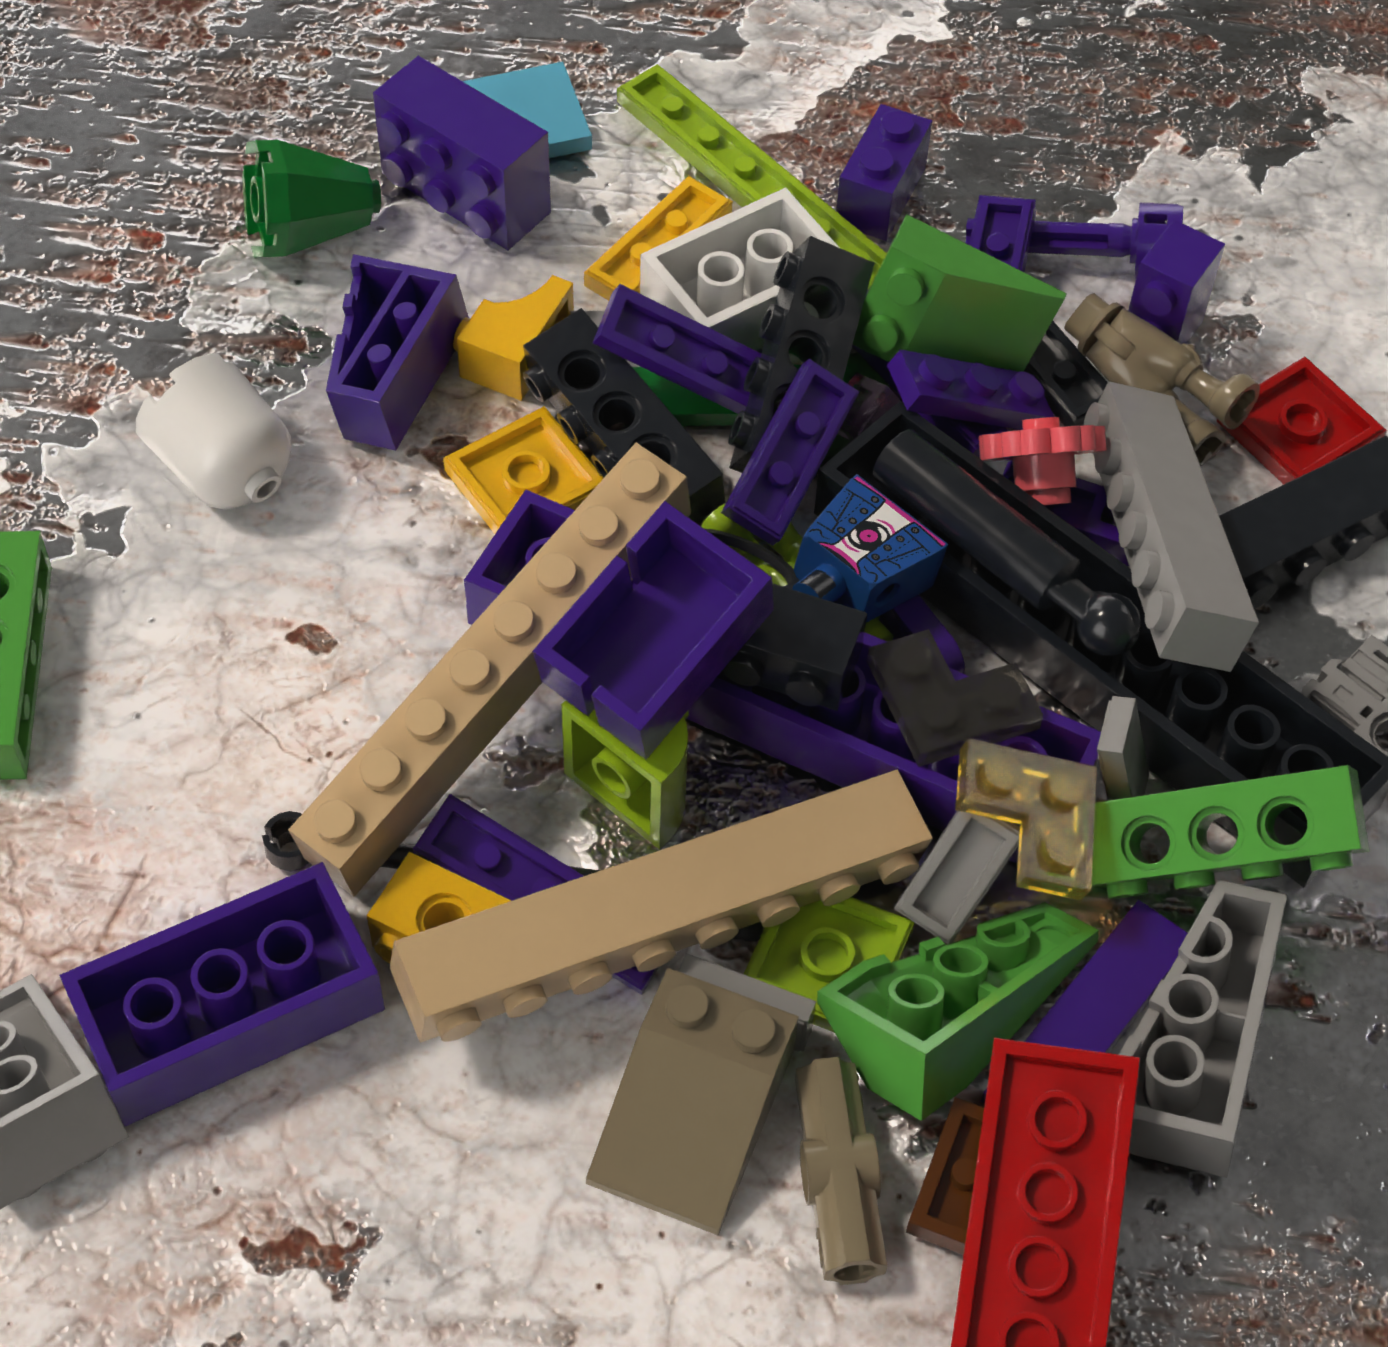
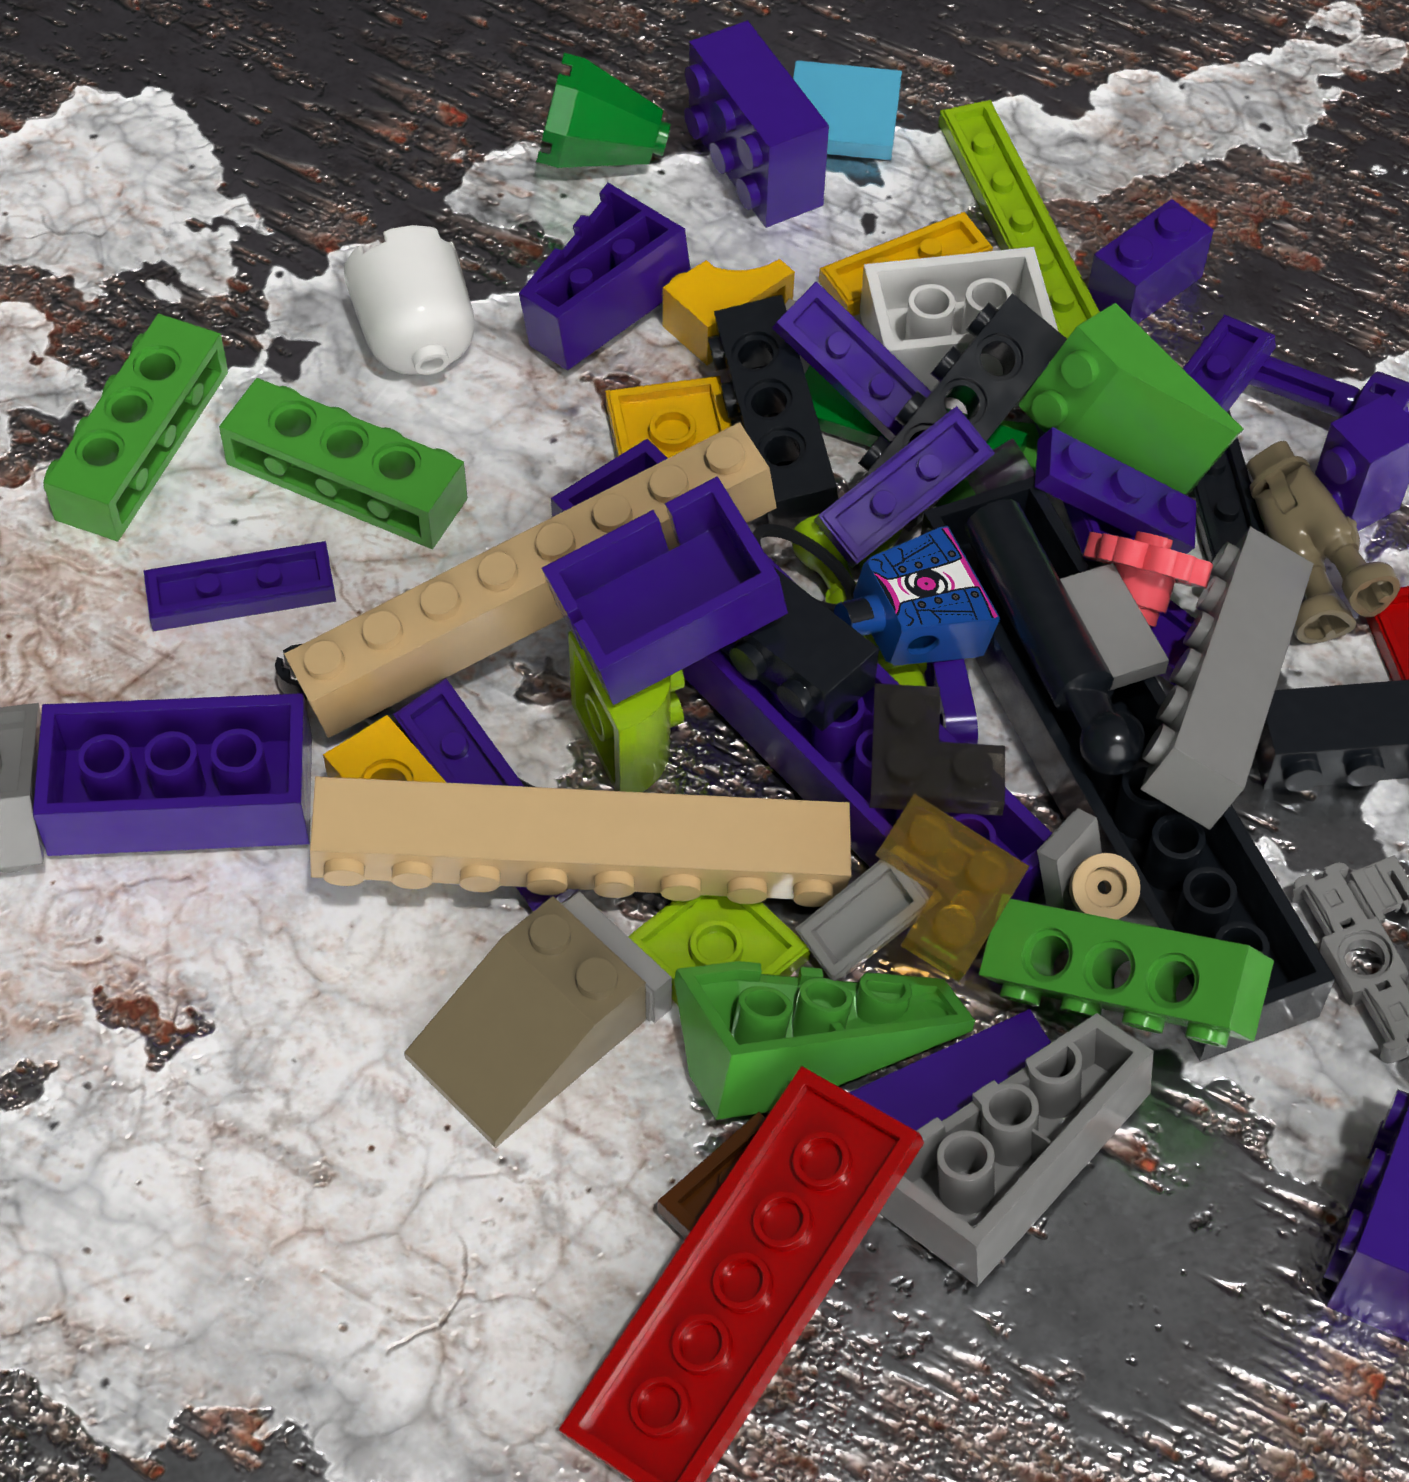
camera: 25 degrees right, 0 degrees up
dark tan piece [795,1057,887,1285] -> none
none -> dark purple tile [143,541,336,631]
none -> bright green brick [219,378,468,550]
none -> light grey tile [1060,563,1169,691]
none -> tan tile [1069,853,1141,920]

